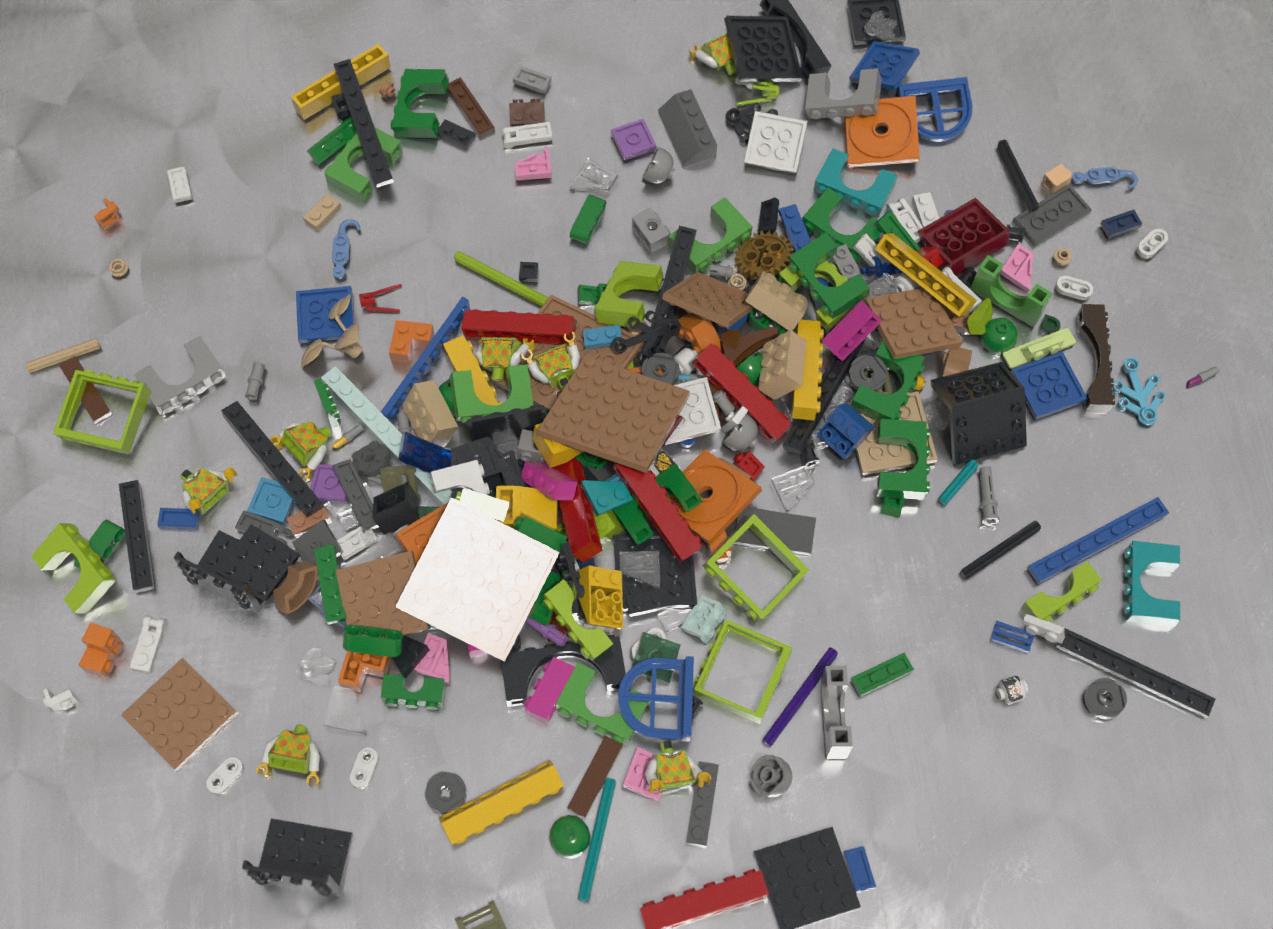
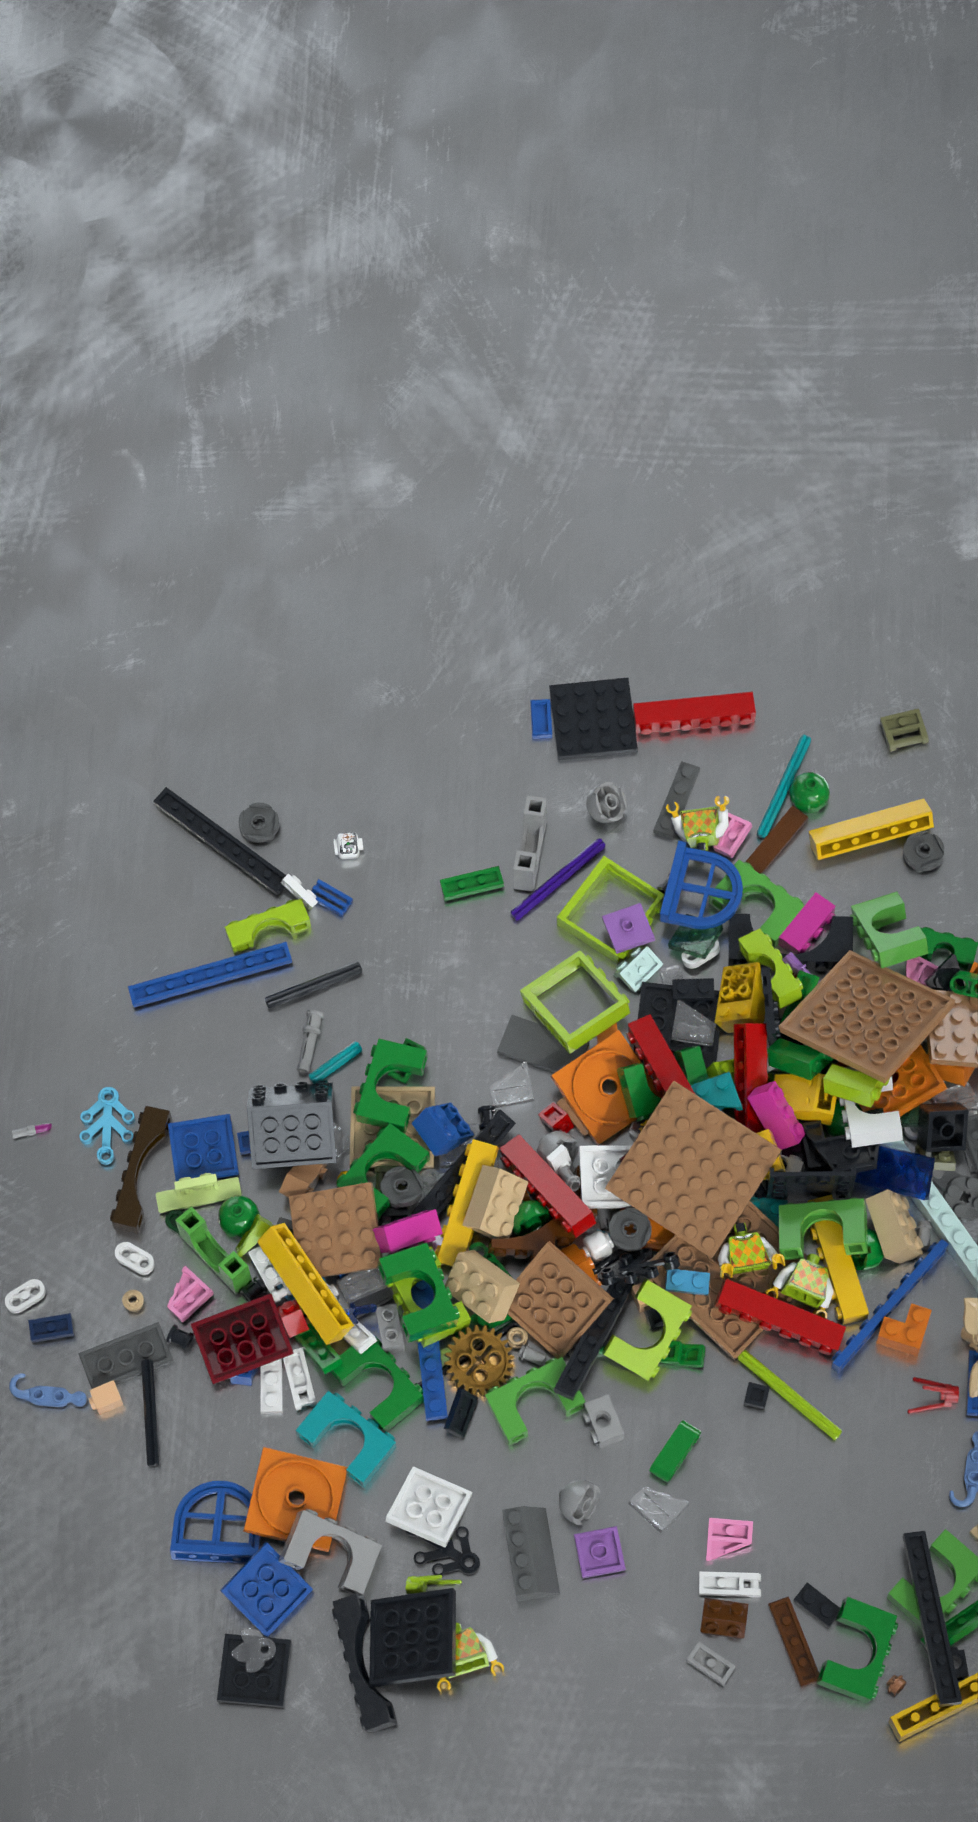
camera: 165 degrees left, 0 degrees up
teal arch [1124,541,1180,626] -> none
none -> medium lavender plate [602,903,655,954]
none -> bright green arch [849,891,928,968]

